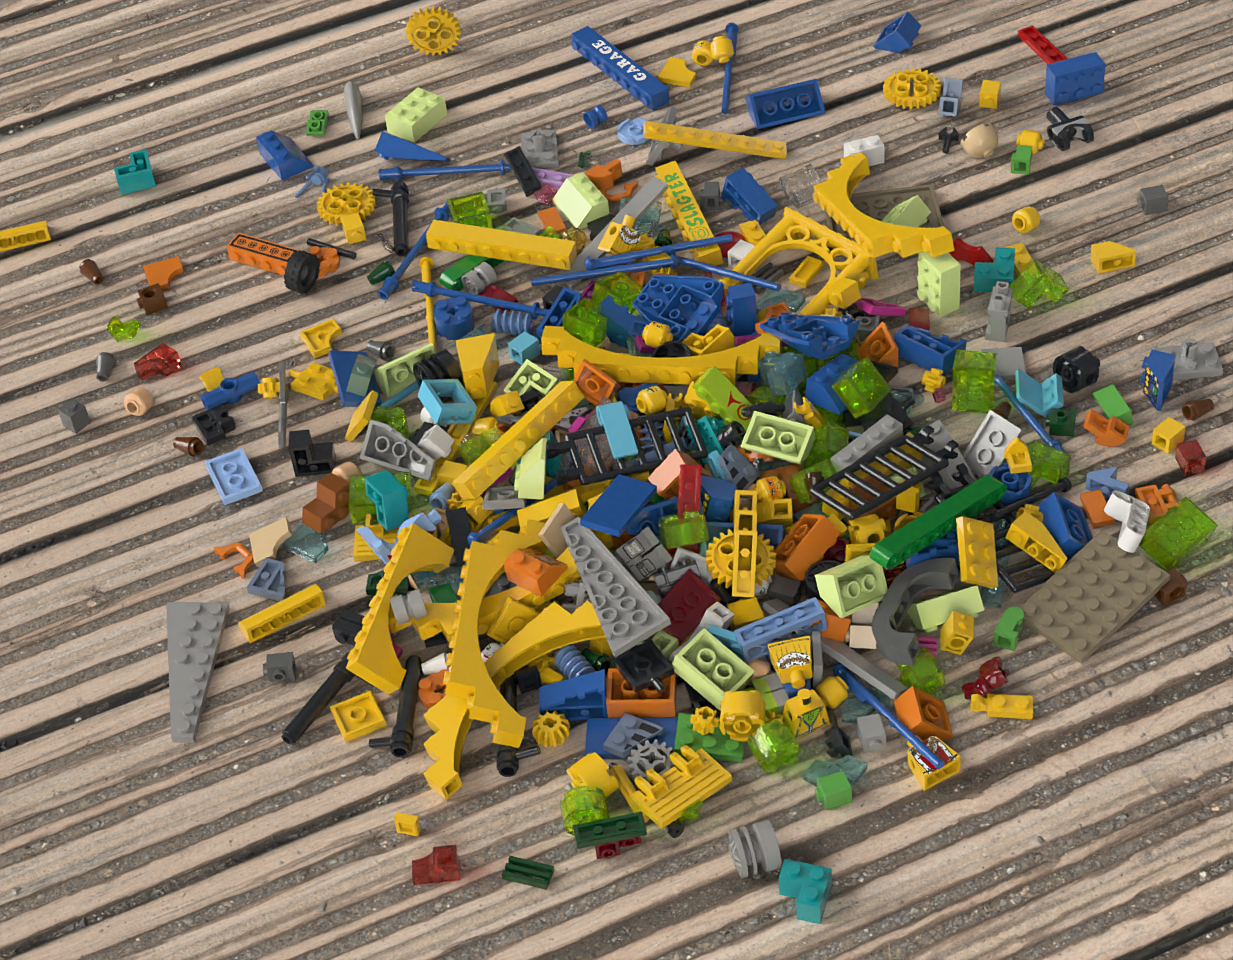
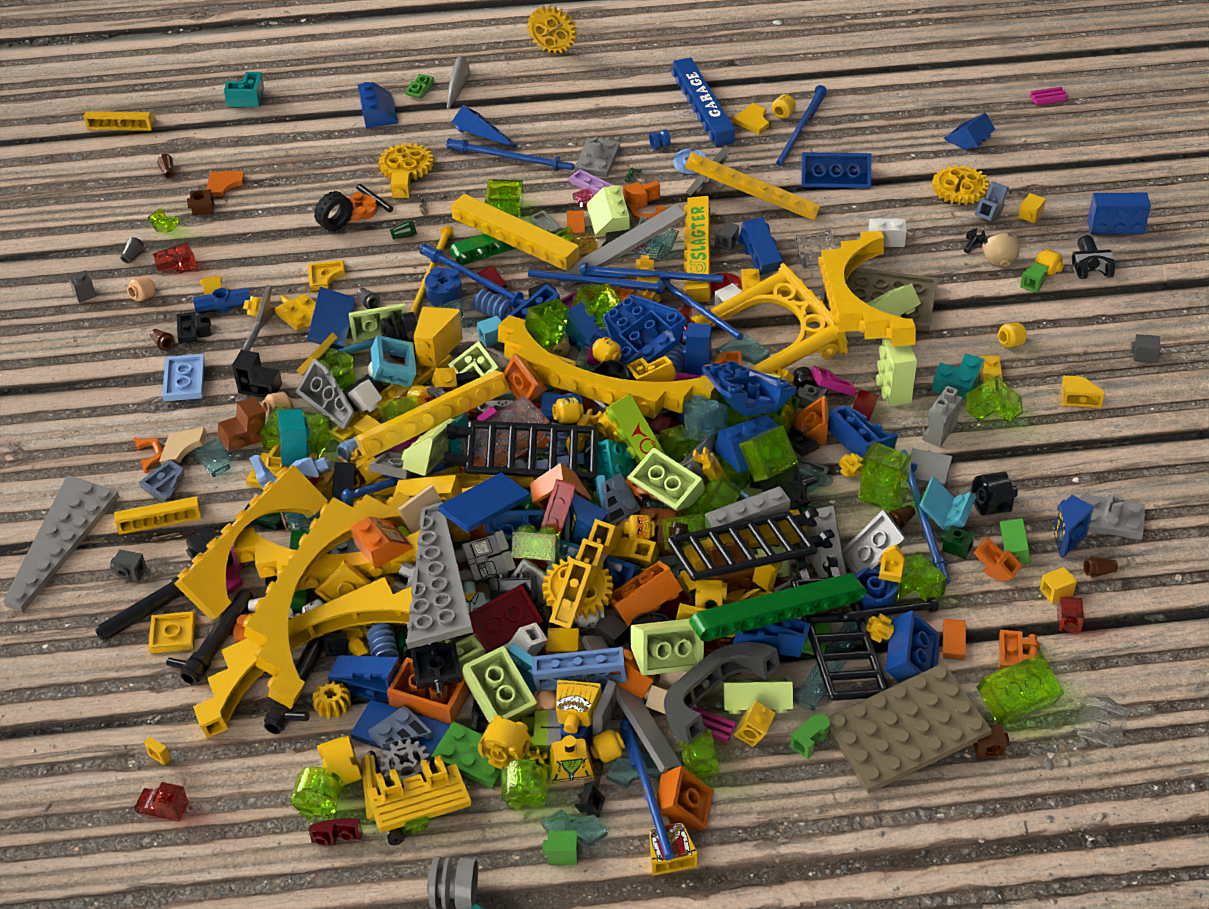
camera: 15 degrees right, 0 degrees up
orange brick [227,232,299,275] -> none
medium blue plant [295,166,330,198] -> none
sand green slope [346,354,377,397] -> none
black cylinder [372,181,409,256] -> none
blue bar [377,200,454,300] -> none
yellowish green brick [385,87,447,143] -> none
light grey wheel [390,589,428,625] -> none
light grey wheel [461,262,497,295] -> none
light grey bracket [487,188,507,214] -> none
dark green tile [501,856,555,890] -> none
black tile [504,146,543,197] -> none
dark green tile [573,812,647,849] -> none
medium azure door [596,401,638,459] -> none
yellow torso [598,215,641,263] -> none
dark green cone [654,229,673,247] -> none
yellow gear [690,706,719,735] -> none
yellow head [710,36,734,63] -> none
black wheel [717,421,746,448] -> none
black piece [741,401,785,417] -> none
dark grey tile [744,262,784,295] -> none
yellow tile [789,256,824,289] -> none
yellow brick [827,277,861,309] -> none
light grey brick [857,714,886,753] -> none
clear pink hand [932,386,957,403] -> none
red tile [949,238,994,267] -> none
yellow plate [956,516,998,588] -> none
dark red animal [961,656,1010,700] -> none
yellow plate [970,693,1033,719] -> none
yellow slope [1005,511,1067,573] -> none
red tile [1018,25,1068,64] -> none
medium blue slope [1086,467,1129,498] -> none
white beam [1104,490,1150,553] -> none

